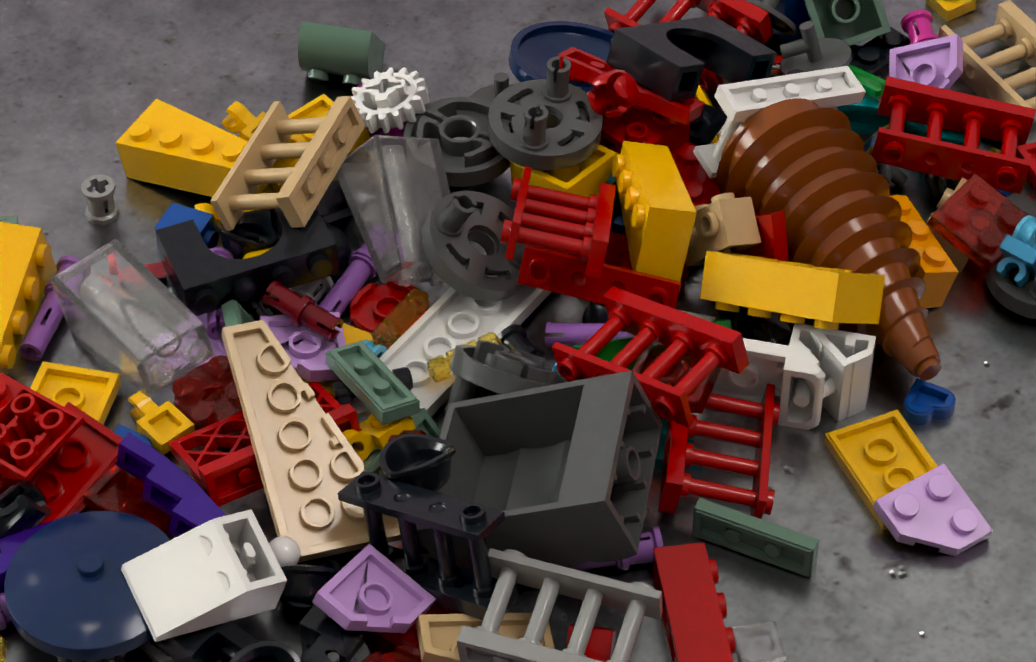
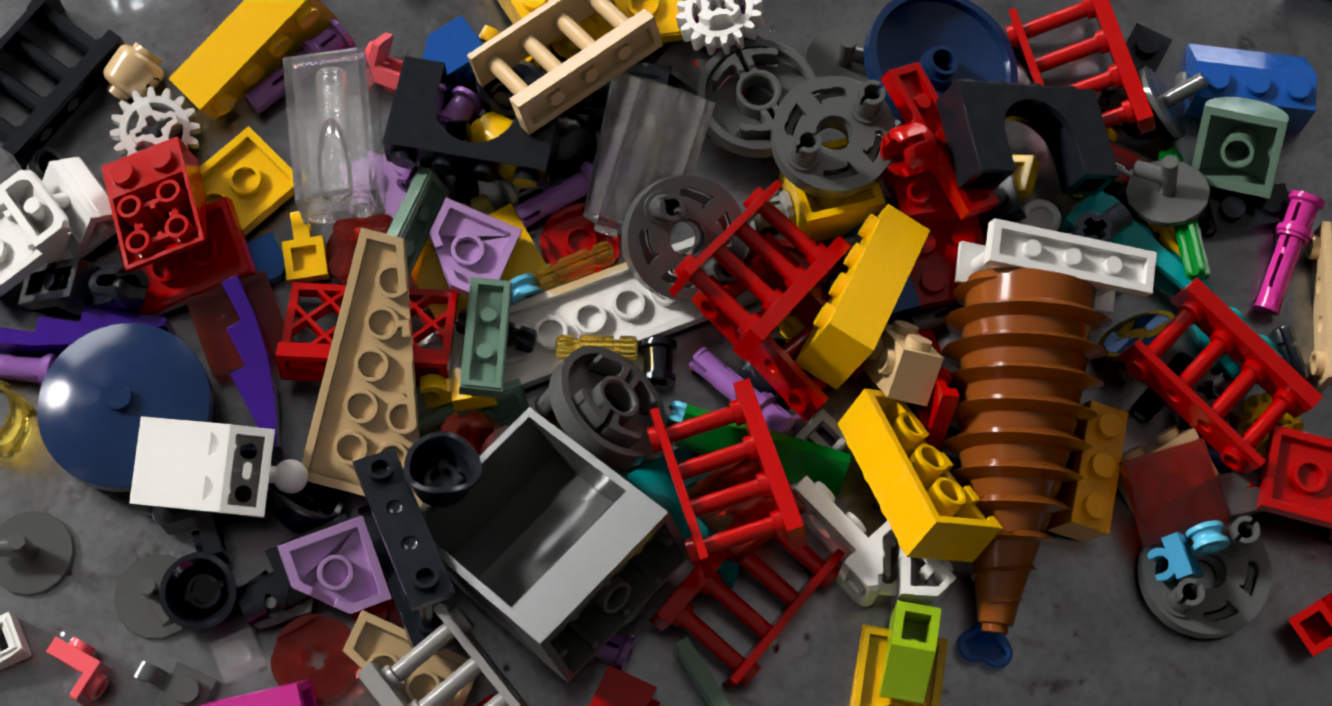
camera: 30 degrees right, 25 degrees up
dark red pin [263,281,343,342] -> none
lavender plate [889,34,963,90] -> none
none -> lime slope [879,601,942,705]
none -> black axle [1131,351,1194,422]

